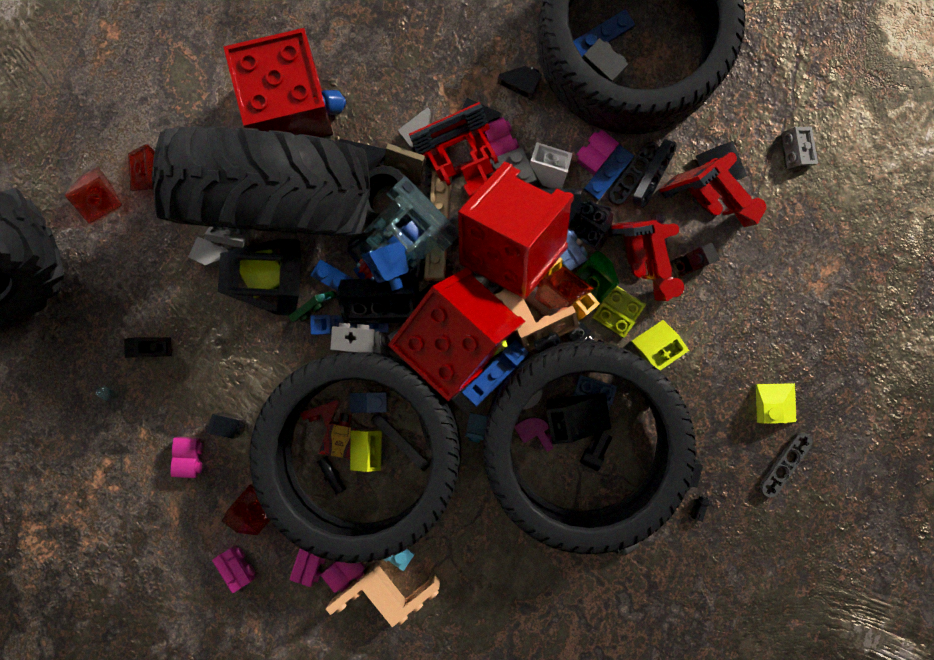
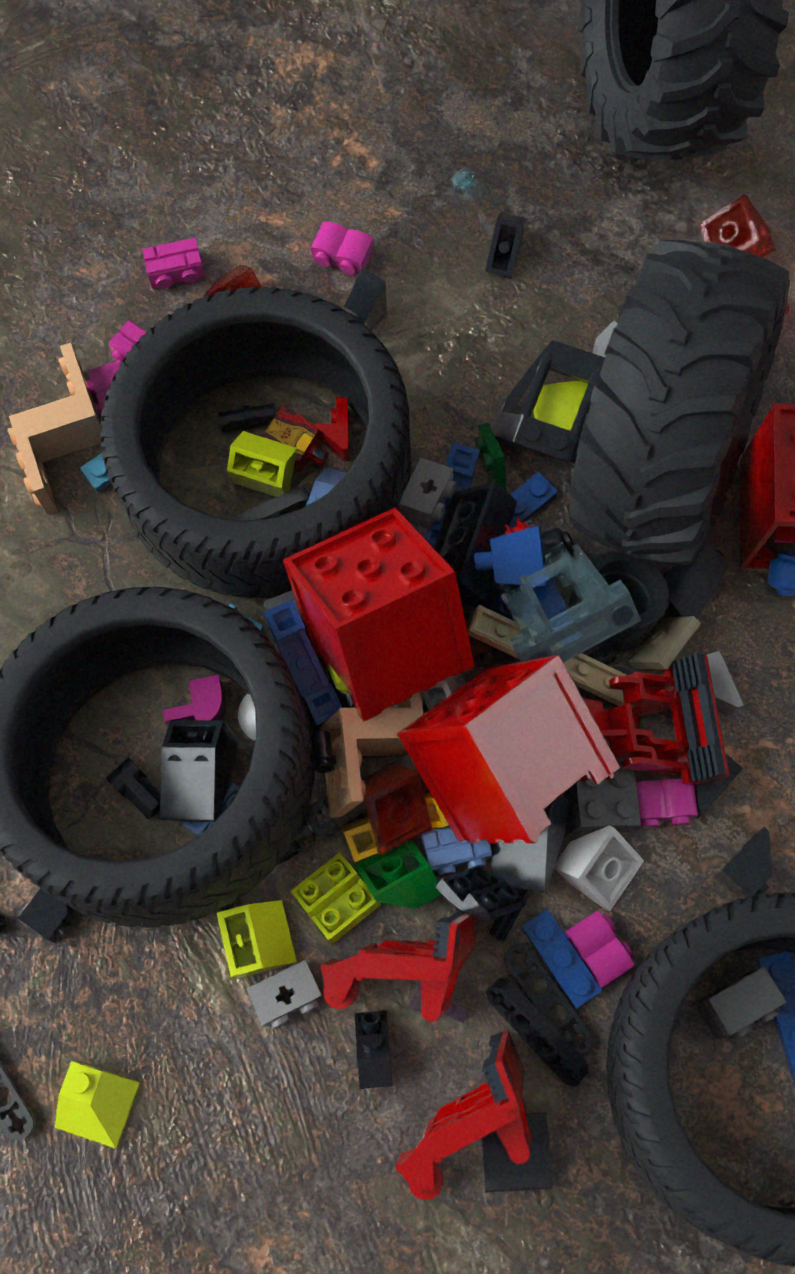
camera: 110 degrees right, 15 degrees down
none -> light grey brick [246,960,323,1029]

